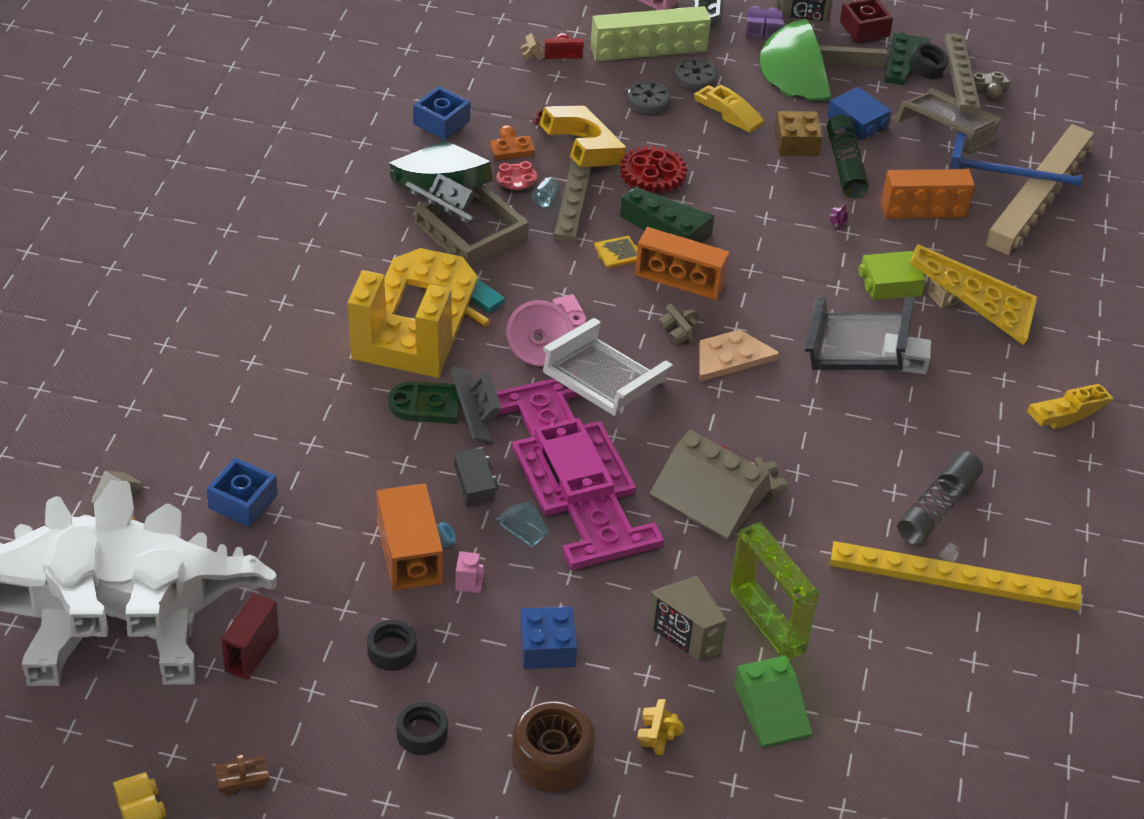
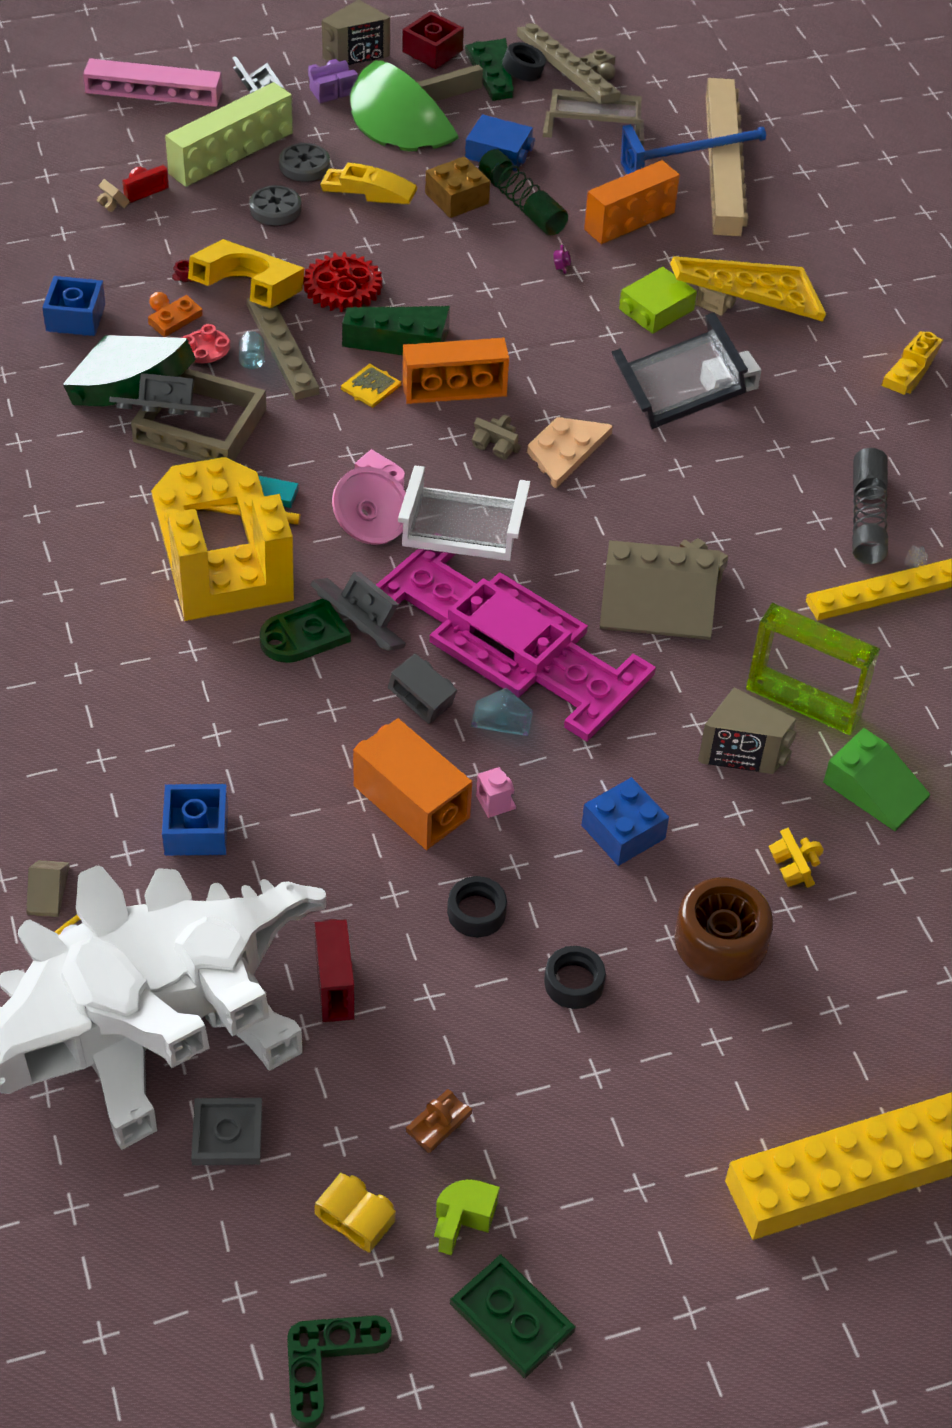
camera: 30 degrees left, 5 degrees up
none -> dark grey plate [191,1098,263,1165]

